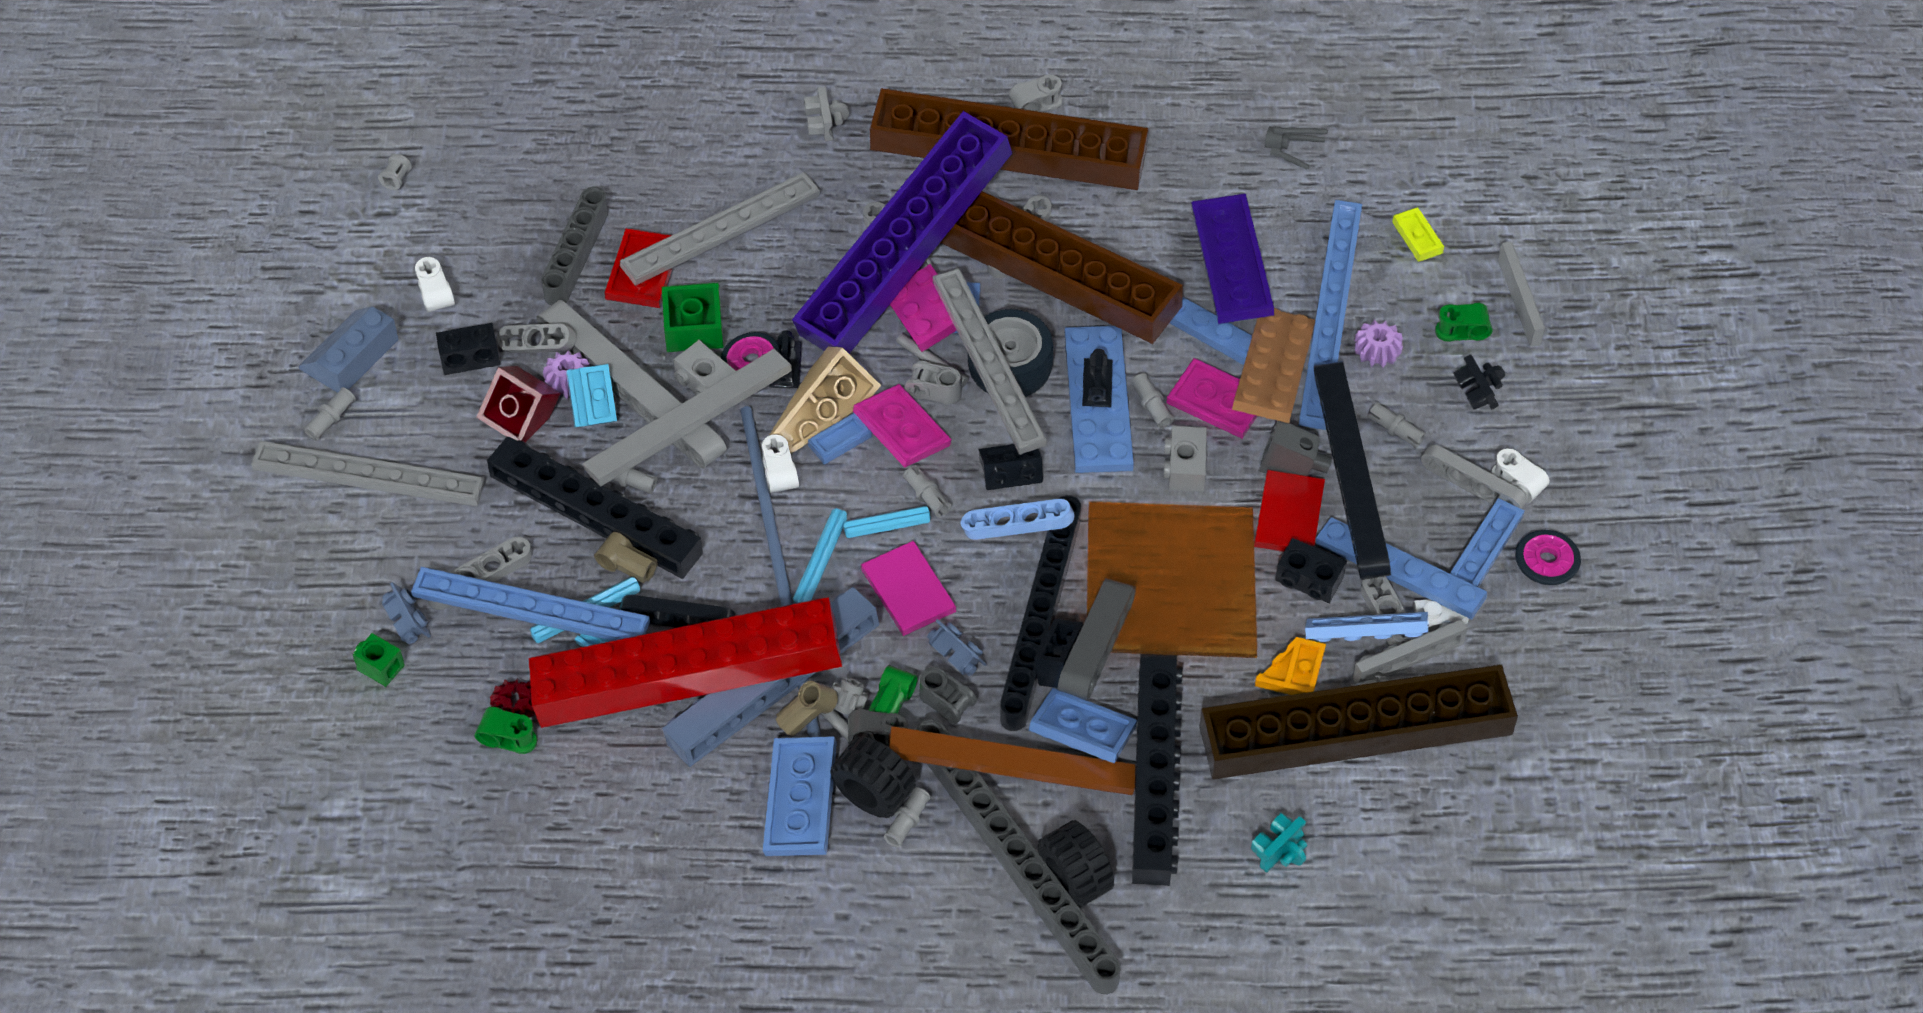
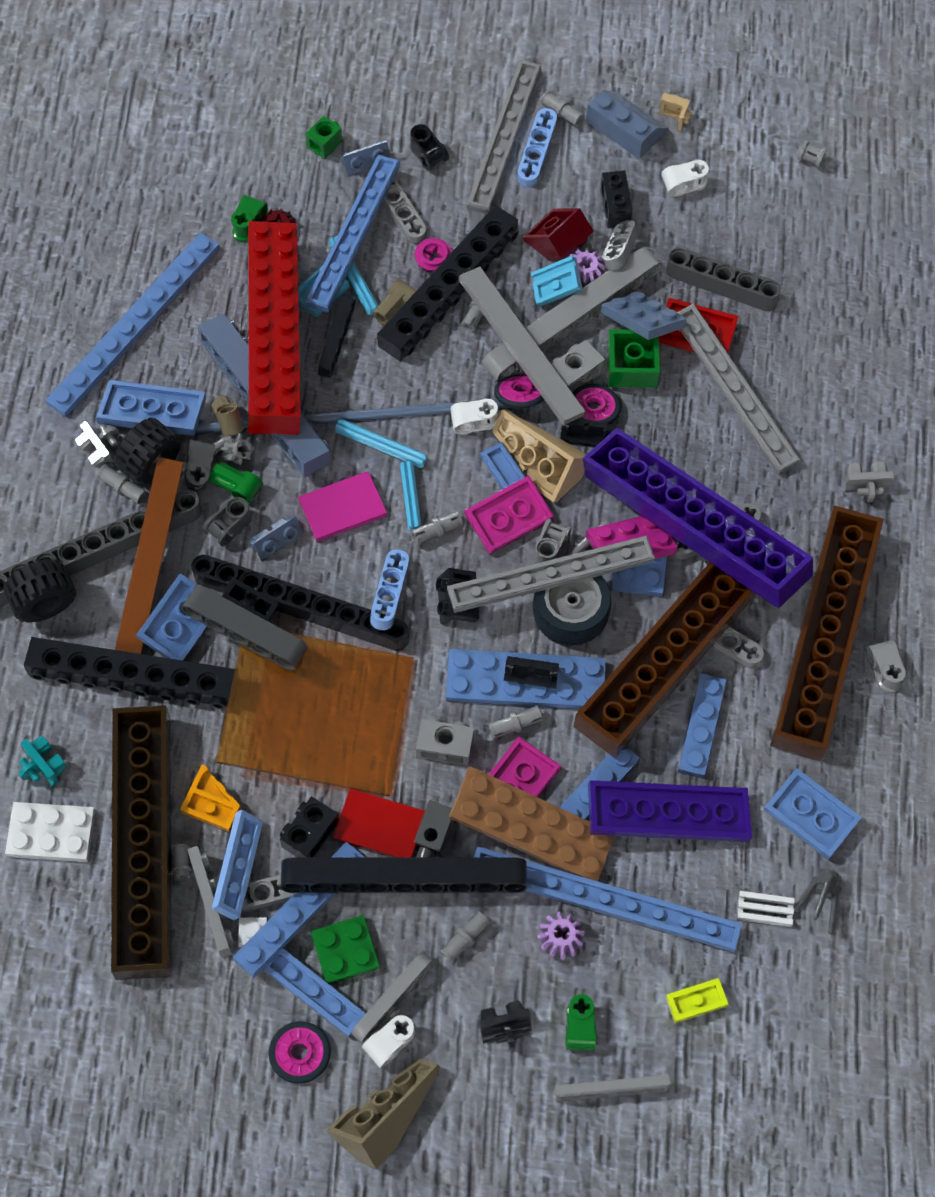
camera: 95 degrees right, 10 degrees up
none -> white plate [5,802,95,862]
none -> medium blue plate [45,232,220,417]
none -> light grey hips [75,421,119,468]
none -> green plate [311,915,380,985]
none -> dark tan wedge [327,1058,441,1169]
none -> black piece [410,124,449,171]
none -> dark pink gear [414,238,452,272]
none -> dark pink wheel [494,374,544,408]
none -> light blue beam [518,108,557,187]
none -> sand blue plate [601,292,687,340]
none -> tan bracket [659,93,692,131]
none -> medium blue plate [678,673,726,779]
none -> white tile [737,891,795,927]
none -> medium blue plate [763,768,862,860]

